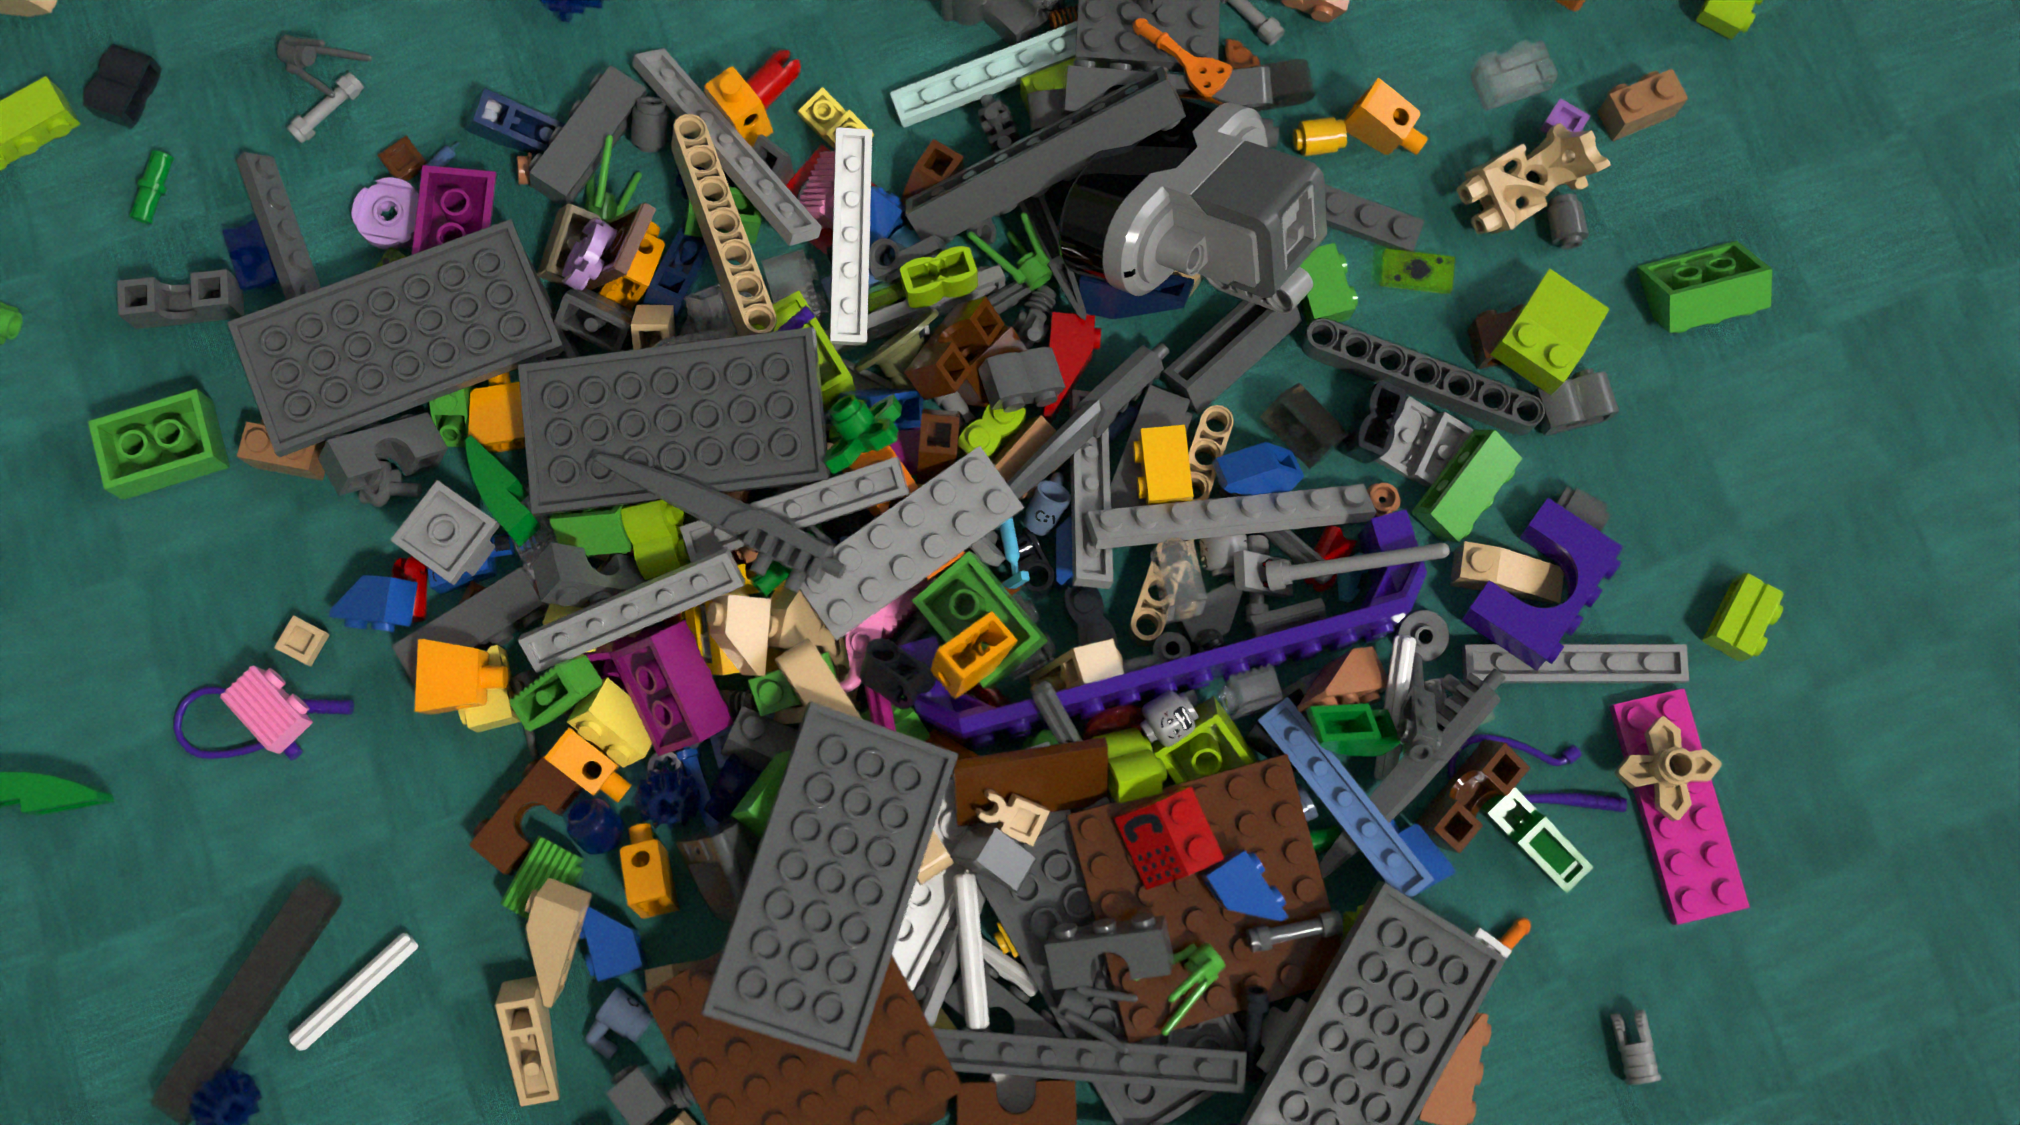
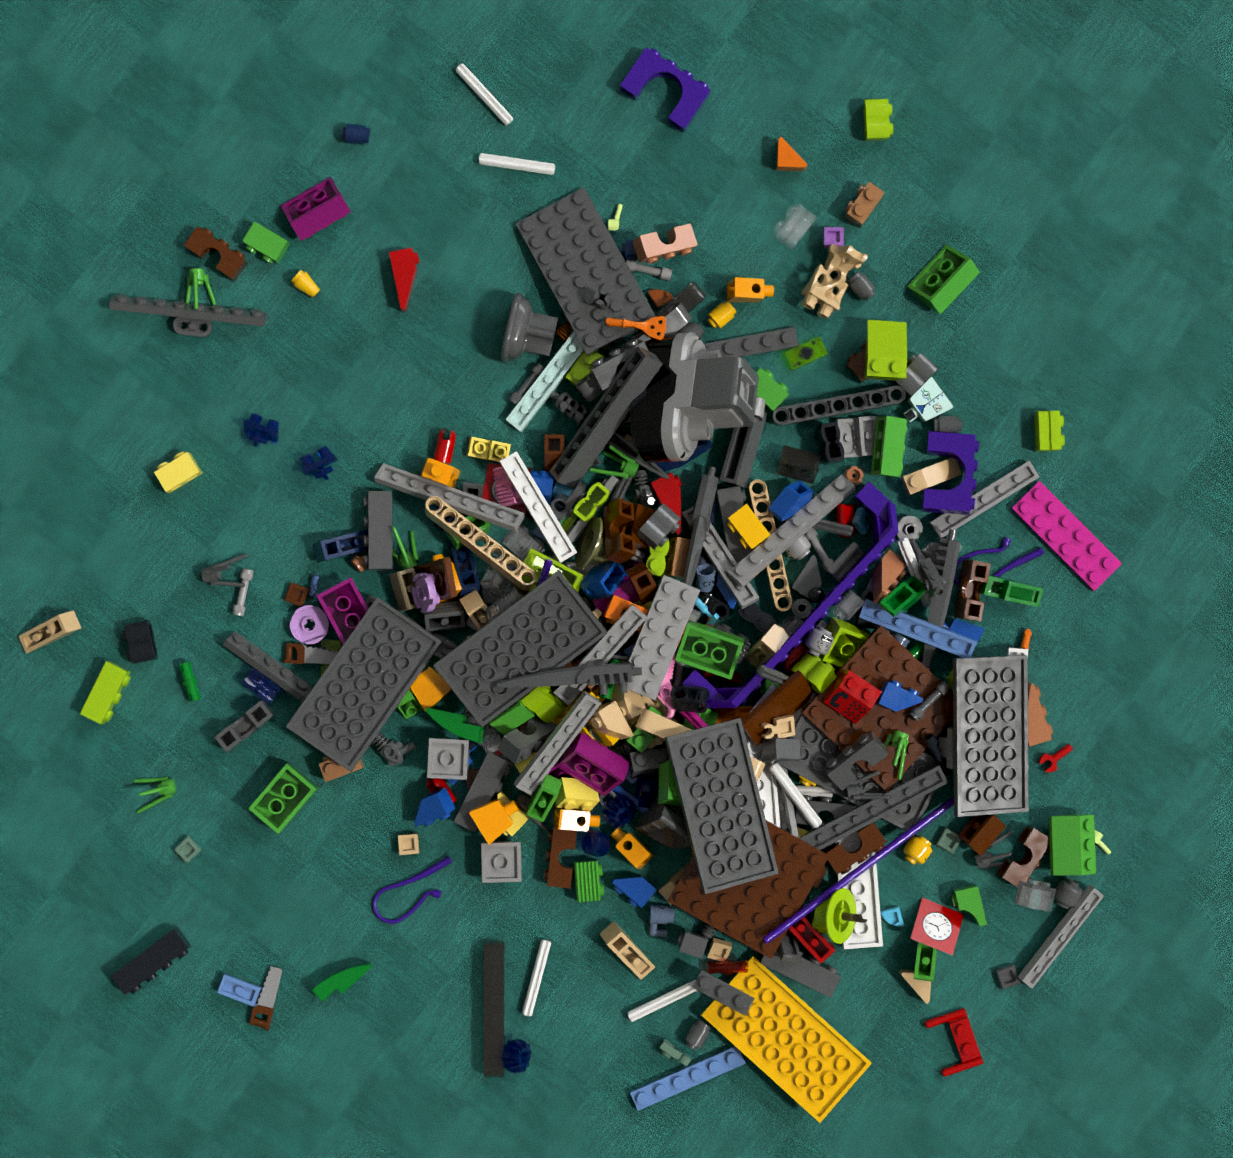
camera: 25 degrees left, 10 degrees up
bright pink brick [220,665,313,754] -> none
dark grey arch [318,412,448,496] -> none
tan slope [525,878,592,1008] -> none
dark grey brick [631,97,669,153] -> none
green plant [824,394,902,474] -> none
light orange torso [931,611,1017,698] -> none
clear torso [1150,537,1207,624] -> none
light grey tile [1233,550,1293,598] -> none
light grey piece [1266,543,1450,591] -> none
light grey hinge [1610,1009,1662,1085] -> none
tan plant [1614,716,1722,821] -> none
none -> piece [282,643,339,664]
none -> light grey panel [481,841,522,883]
none -> dark grey bar [508,363,545,405]
none -> light aqua torso [903,377,953,423]

